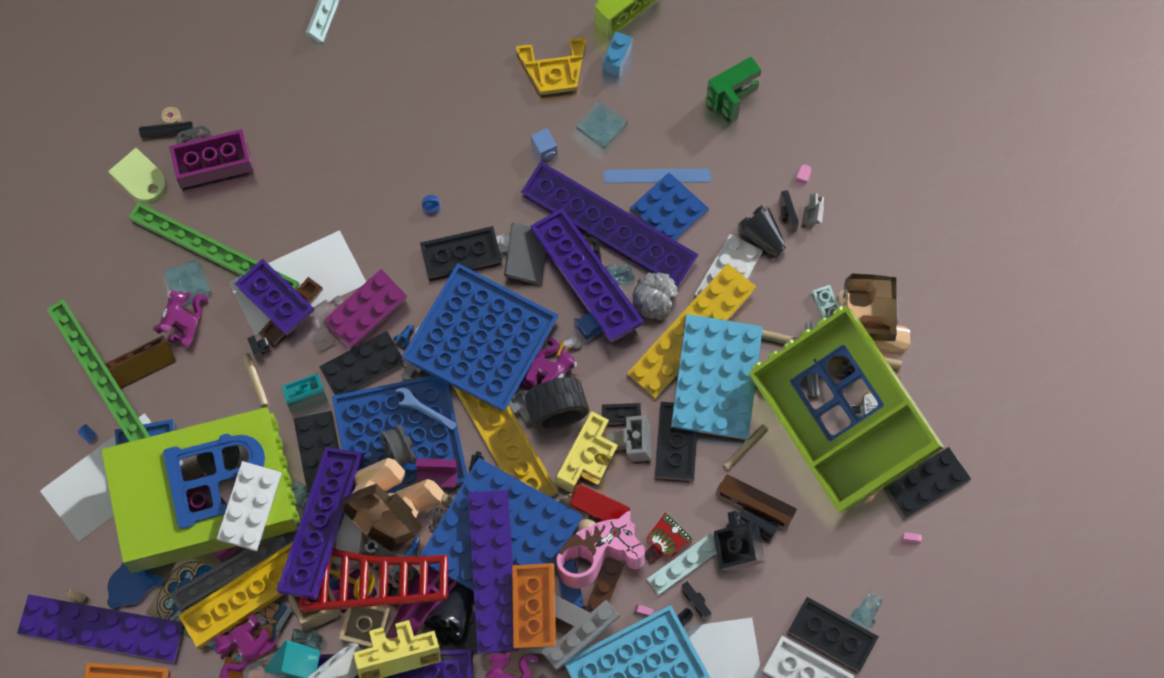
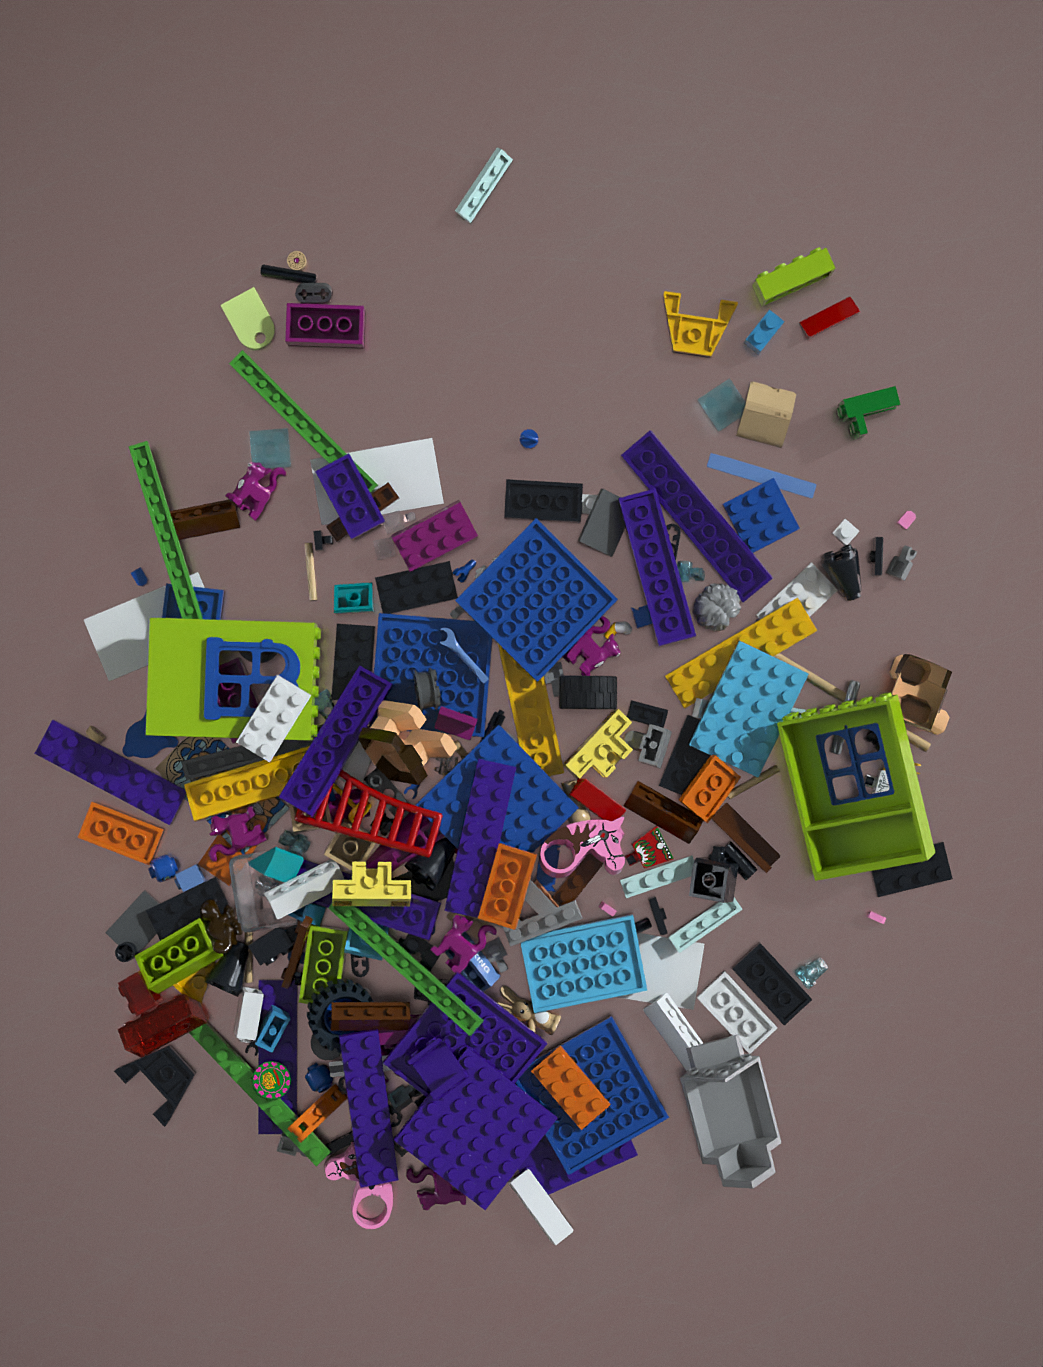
camera: 20 degrees right, 20 degrees up
medium blue brick [531,128,558,161] -> none
light aqua slope [811,285,840,319] -> none
none -> reddish brown panel [623,781,703,844]
none -> light aqua plate [668,898,742,953]
none -> orange plate [679,754,741,823]
none -> white plate [692,698,709,718]
none -> tan piece [736,382,796,448]
none -> red slope [799,297,860,339]
none -> white plate [832,519,859,545]

